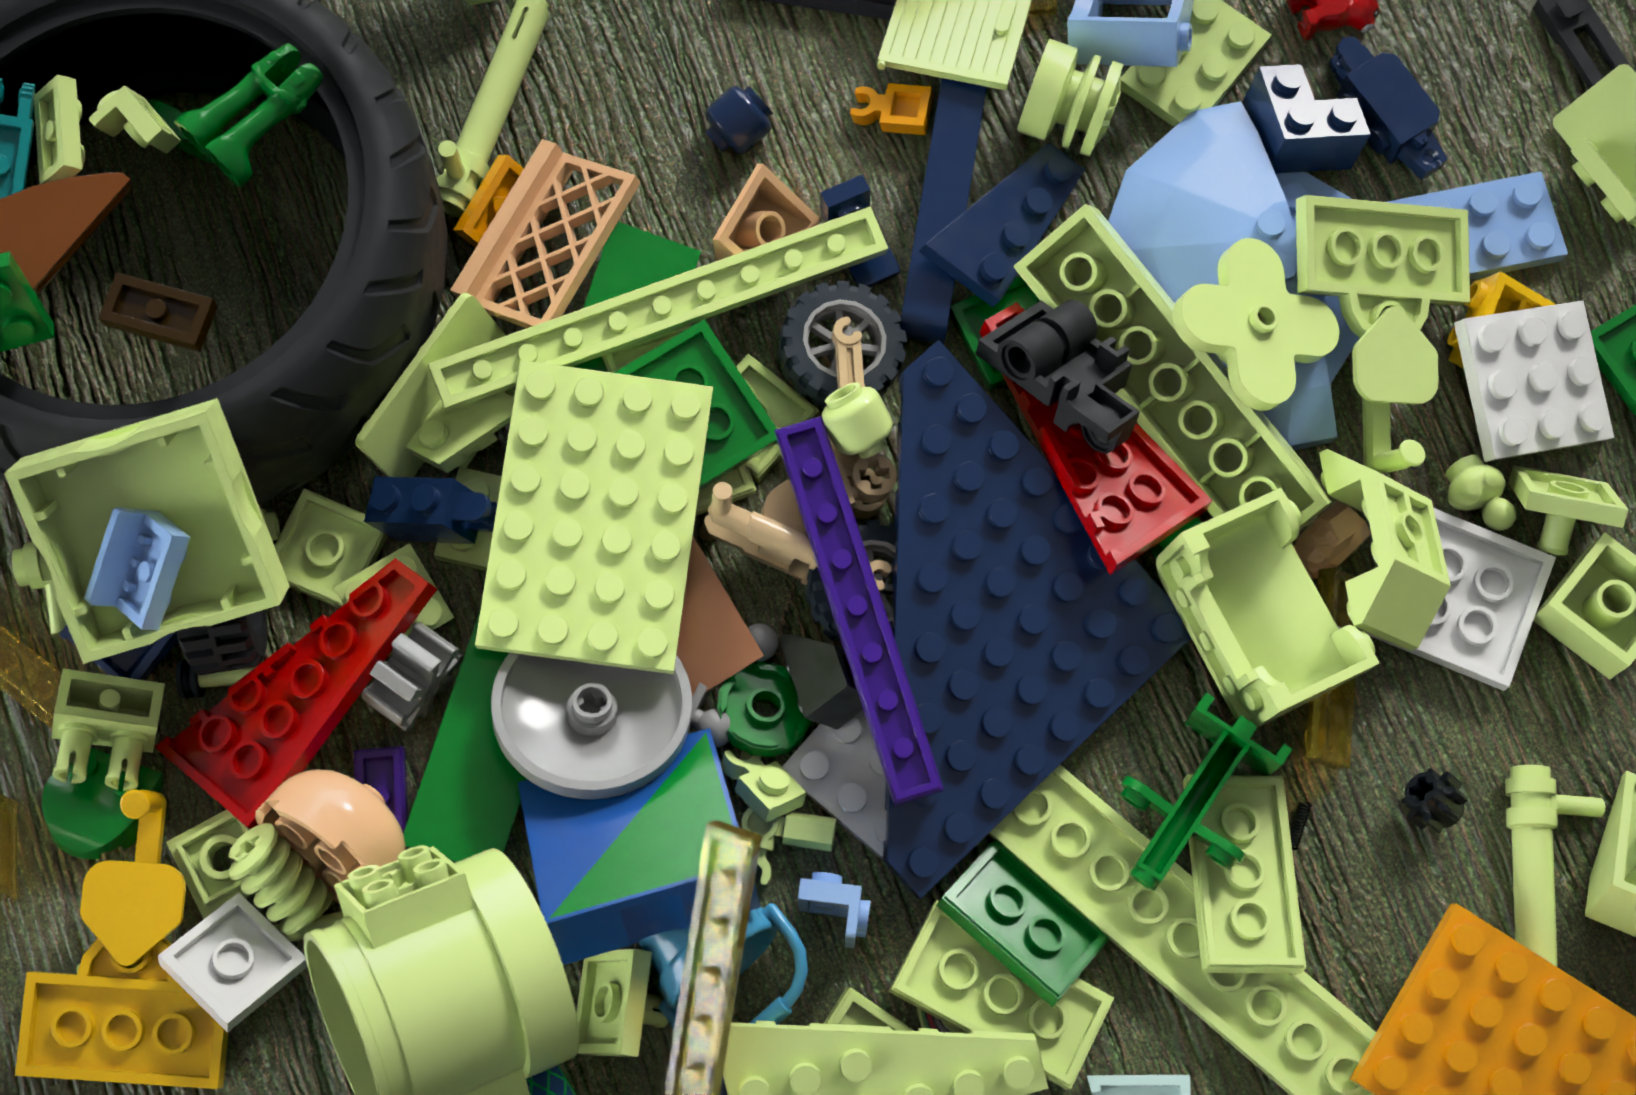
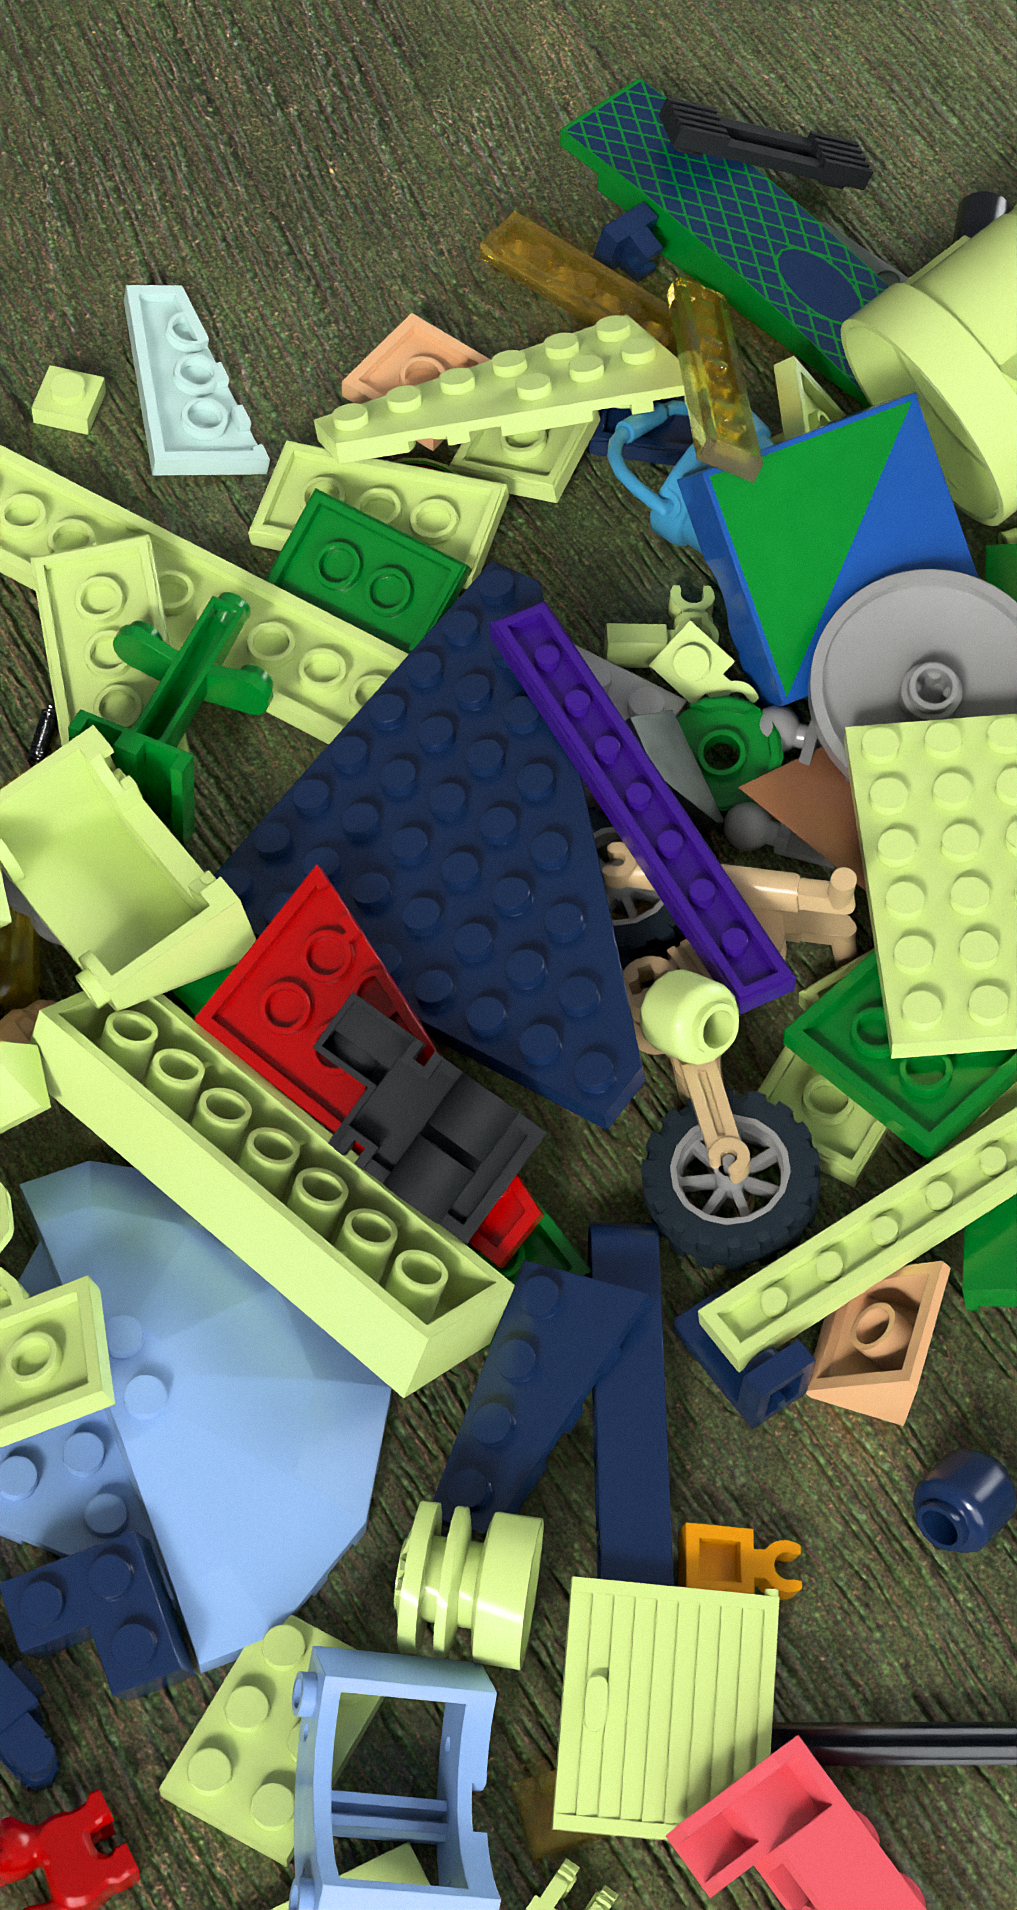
camera: 165 degrees right, 15 degrees down
light blue bracket [798,872,870,948] -> none
yellowish green plant [1172,238,1340,411] -> none

